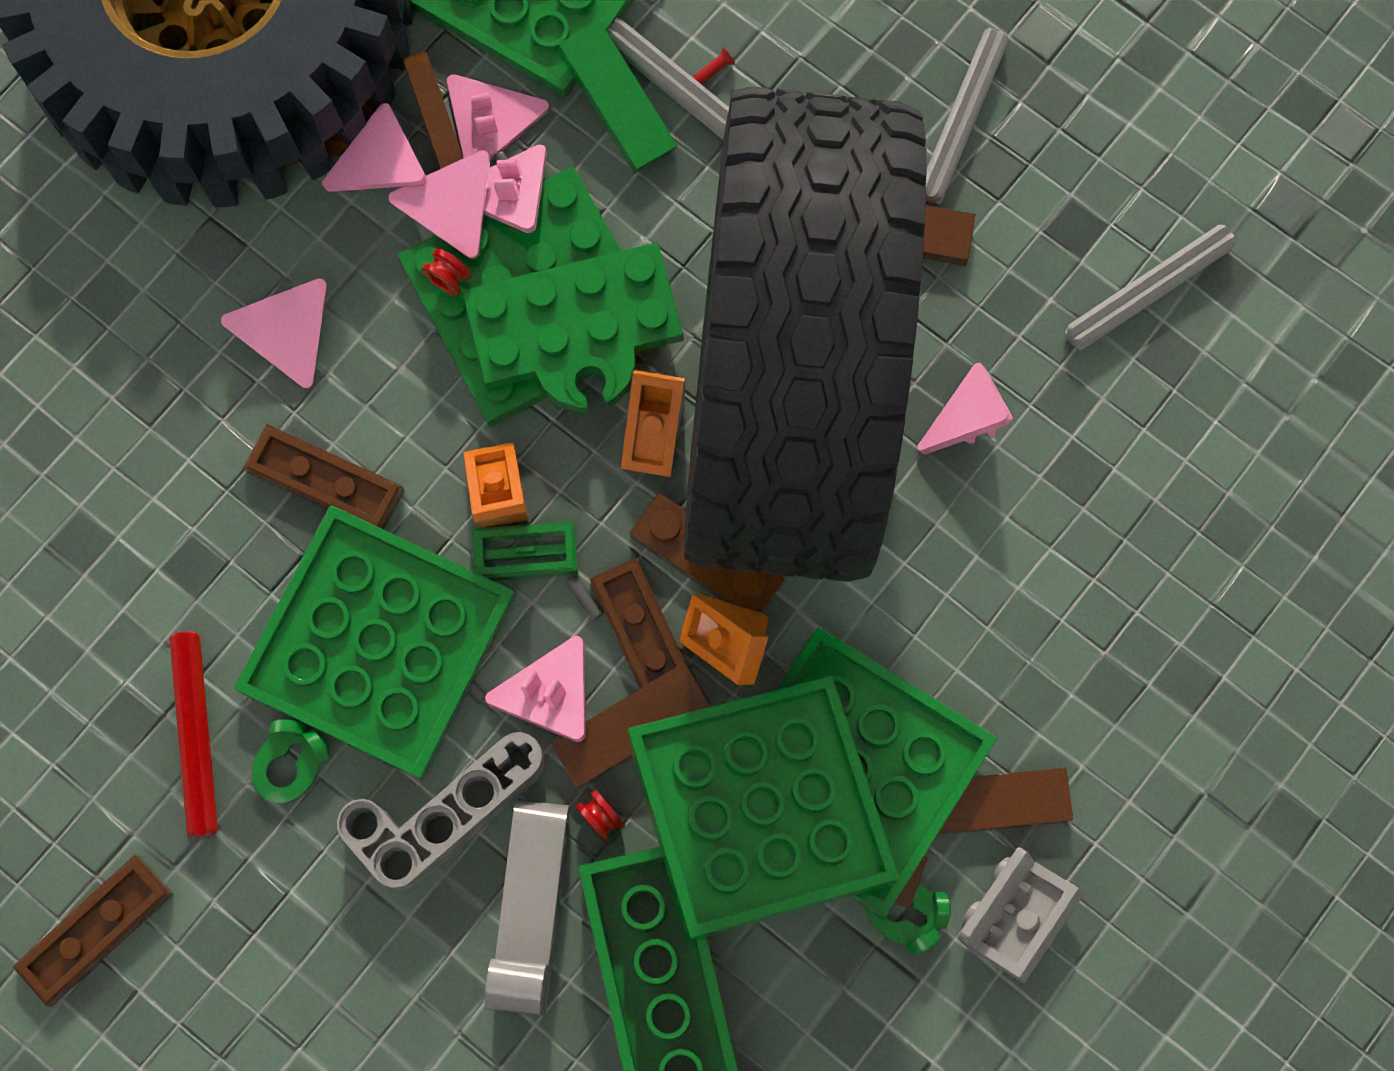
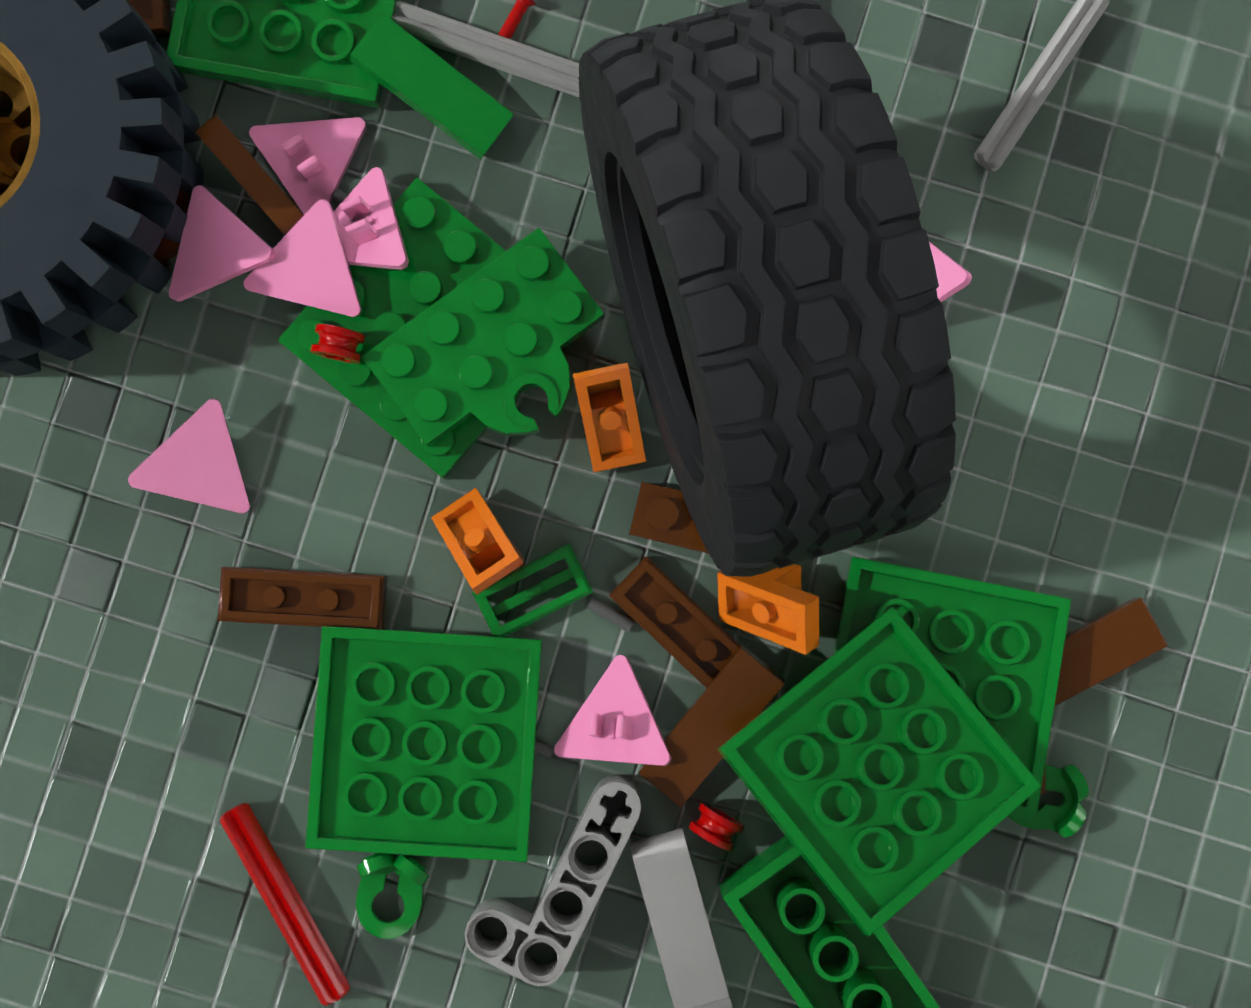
camera: 25 degrees left, 10 degrees up
light grey bracket [960,847,1083,984] -> none

